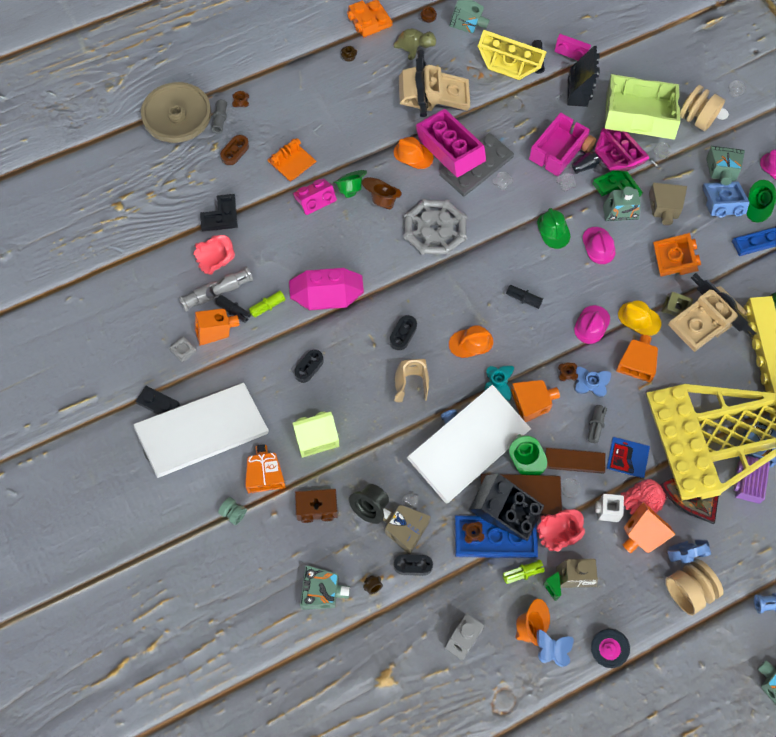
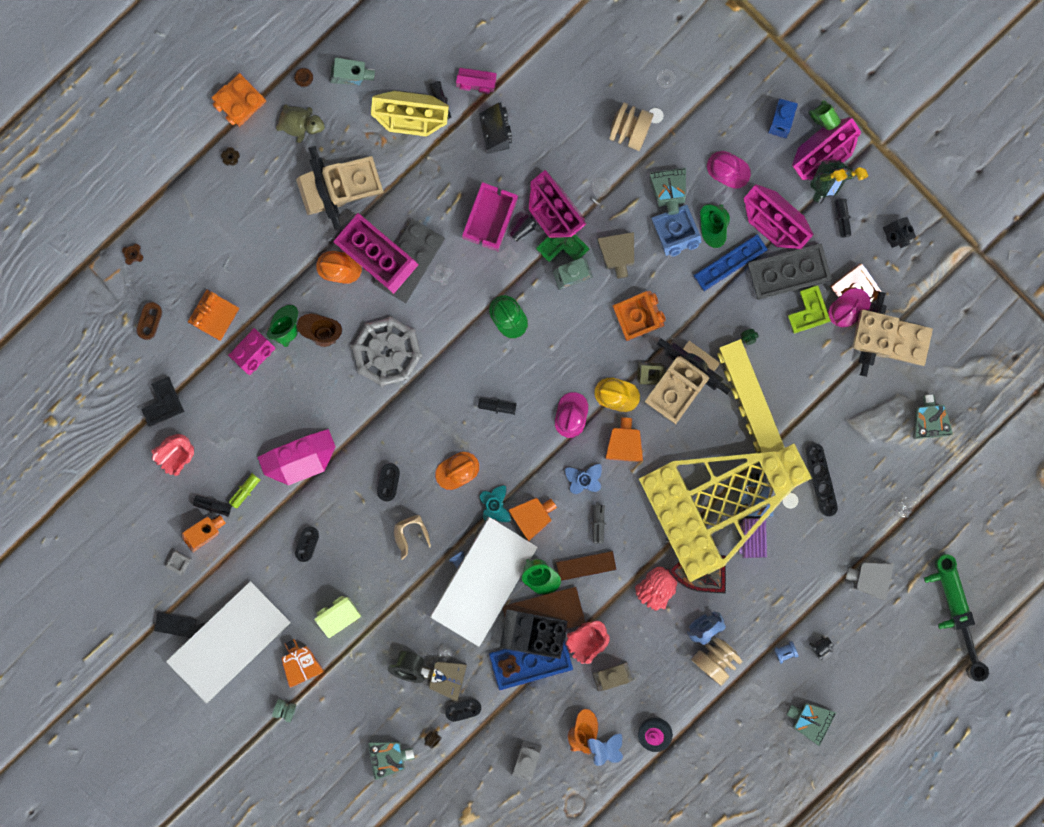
camera: 15 degrees left, 20 degrees up
dark tan dish [141,82,211,143] -> none
light grey piece [179,266,254,312] -> none
dark grey pin [212,99,227,133] -> none
reddish brown brick [295,489,338,523] -> none
lime axle [503,559,545,584] -> none
green slope [544,571,561,601] -> none
reddish brown plate [558,362,578,381] -> none
medium nougat tile [581,135,596,153] -> none
dark pink piece [583,227,616,264] -> none
white brick [595,494,624,522] -> none
yellowish green tile [605,74,680,139] -> none
sticker [607,437,650,478] -> none
torso [622,502,675,553] -> none

